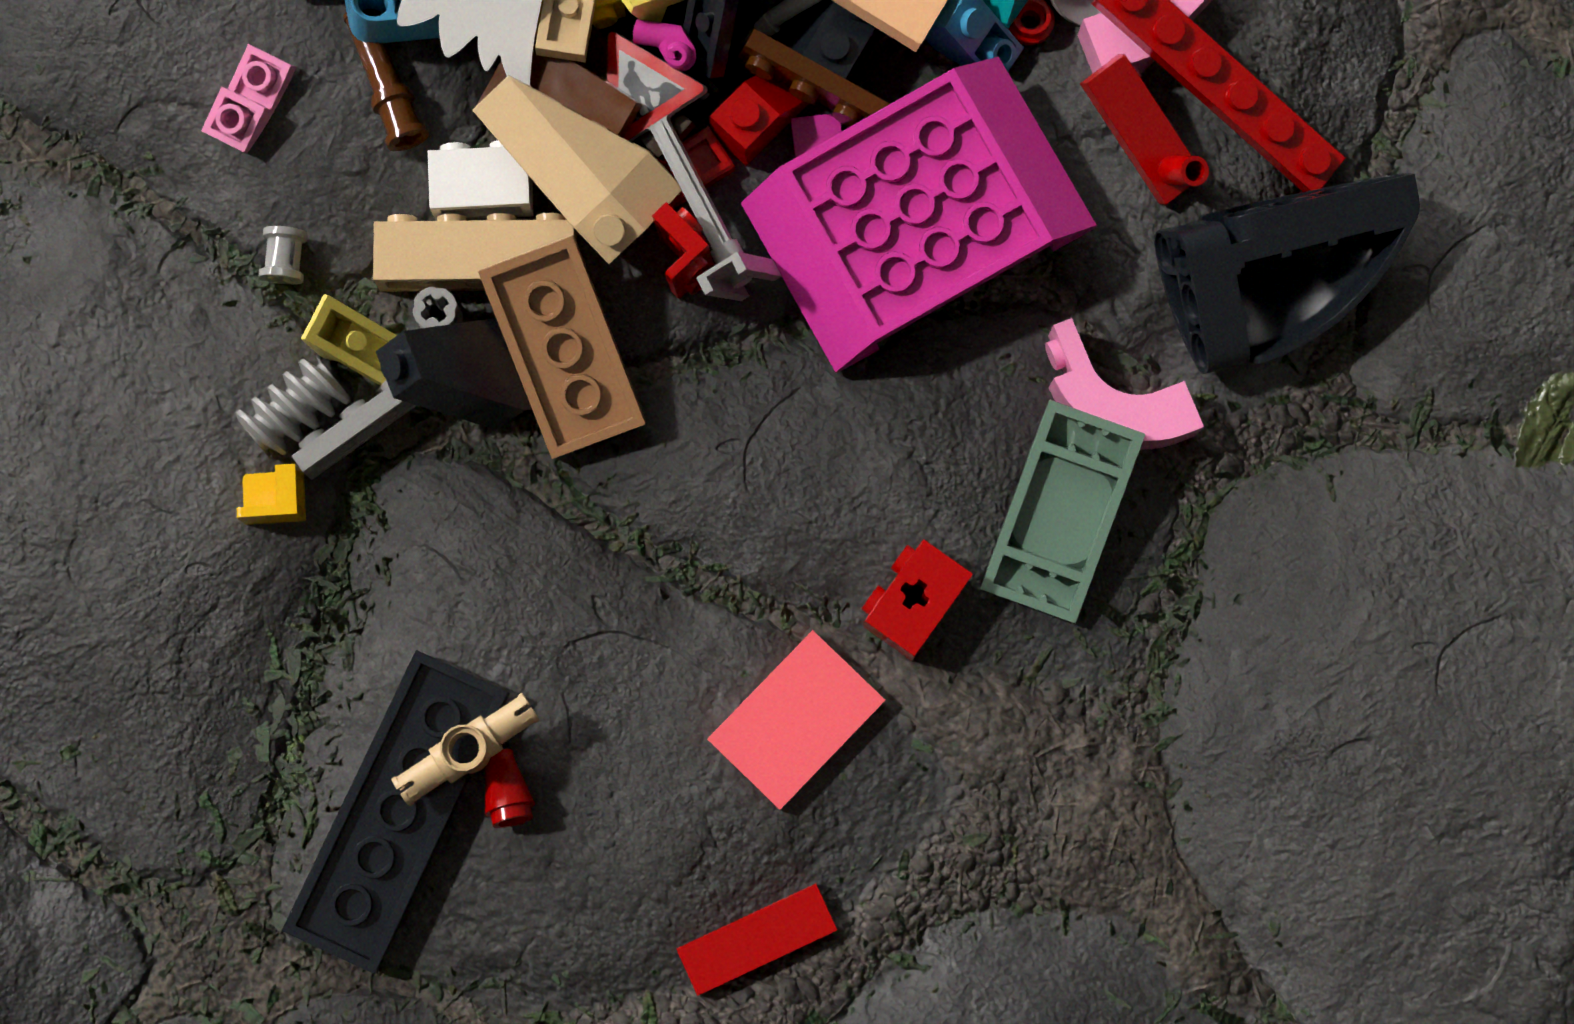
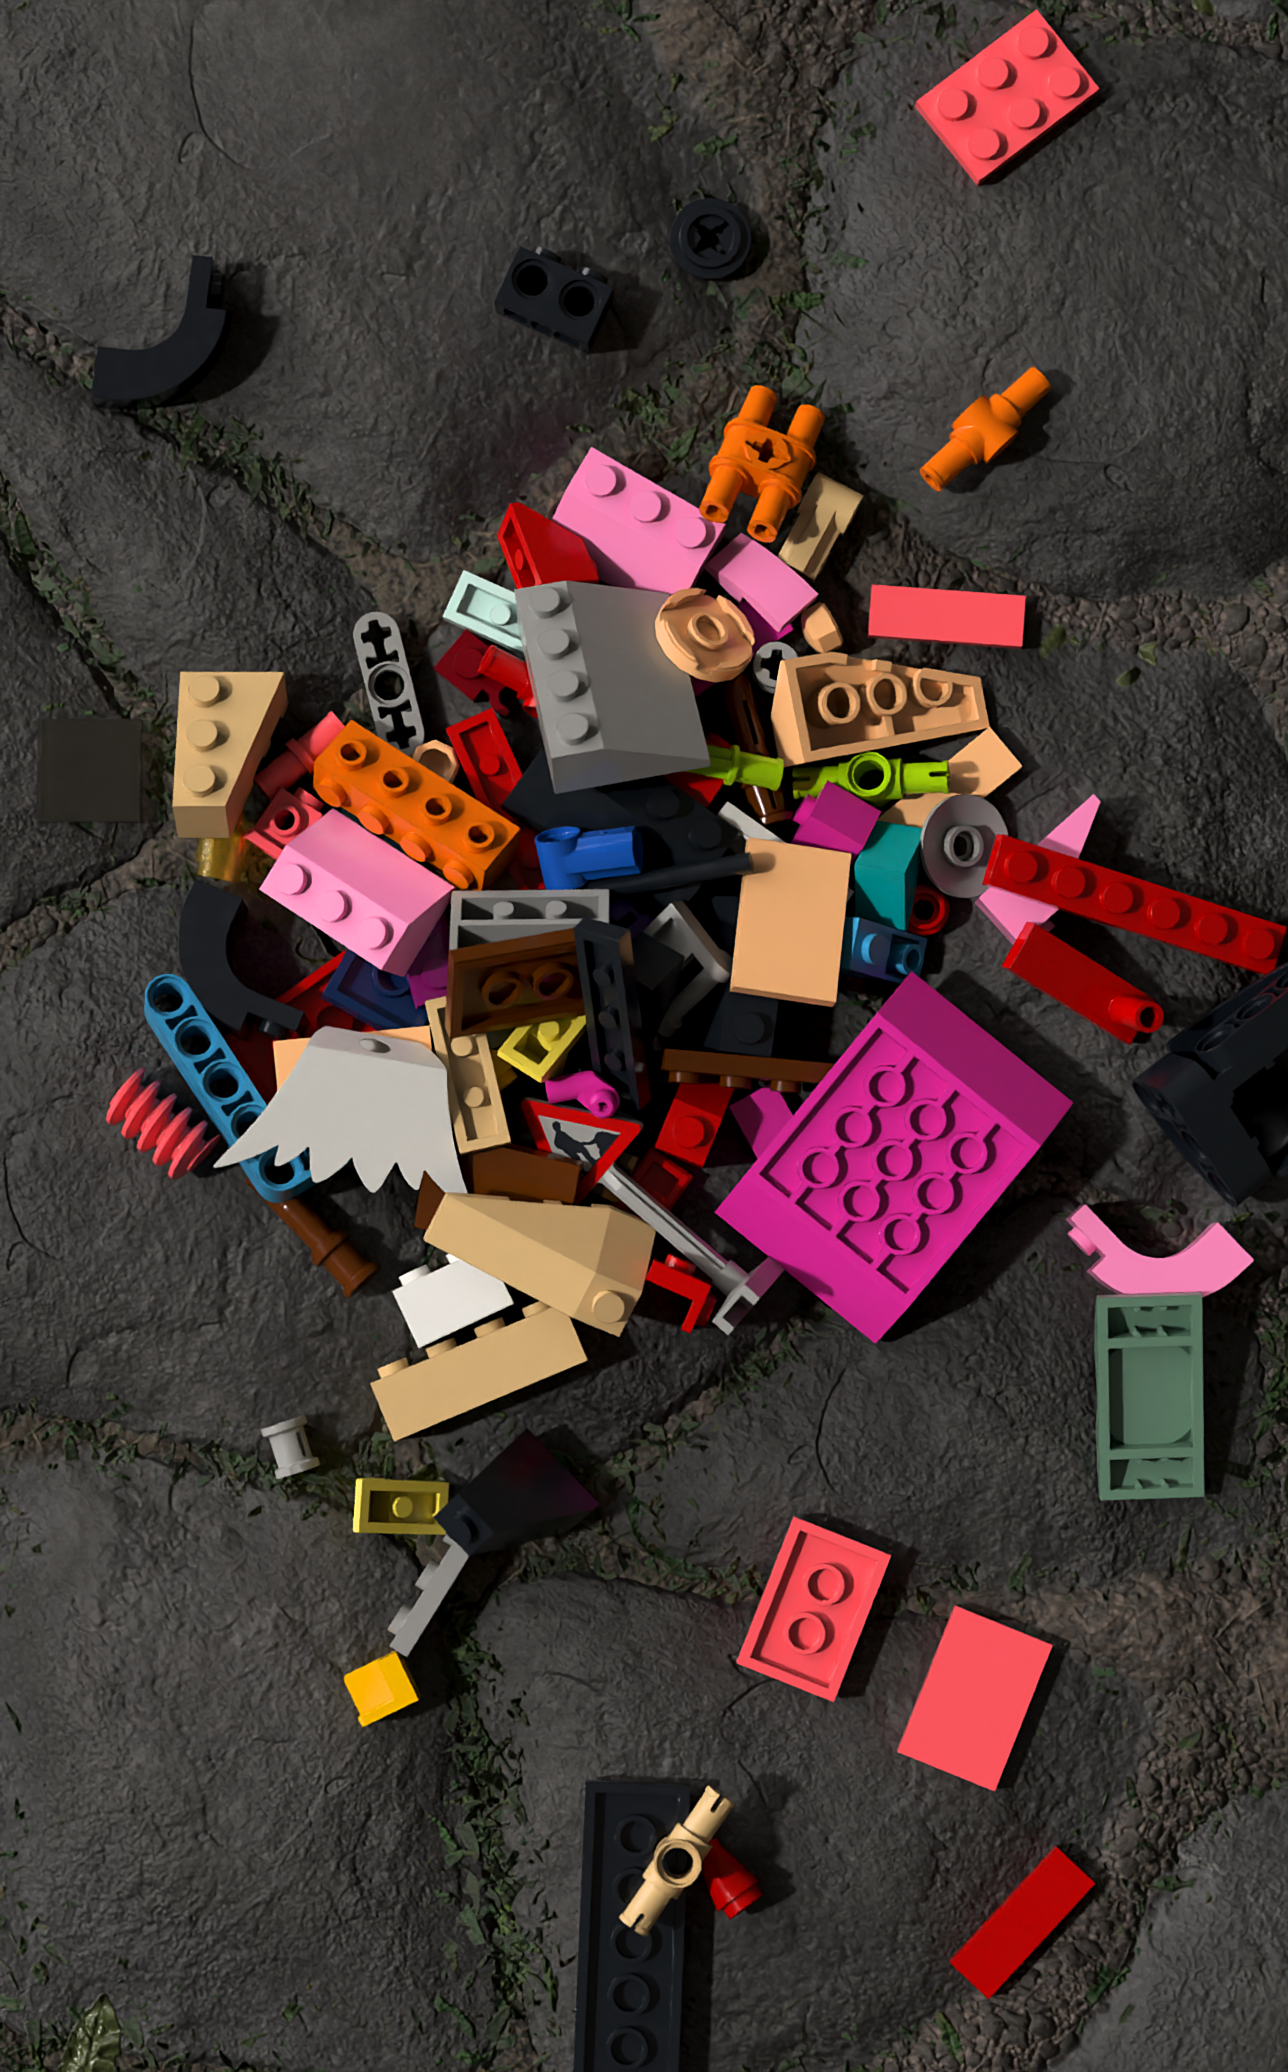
camera: 20 degrees left, 5 degrees up
bright pink slope [201,44,297,153] -> none
light grey piece [235,356,351,459] -> none
light grey bush [413,287,463,328] -> none
medium nougat plate [478,235,646,459] -> none
red brick [861,539,973,661] -> none
none -> coral plate [736,1516,891,1702]

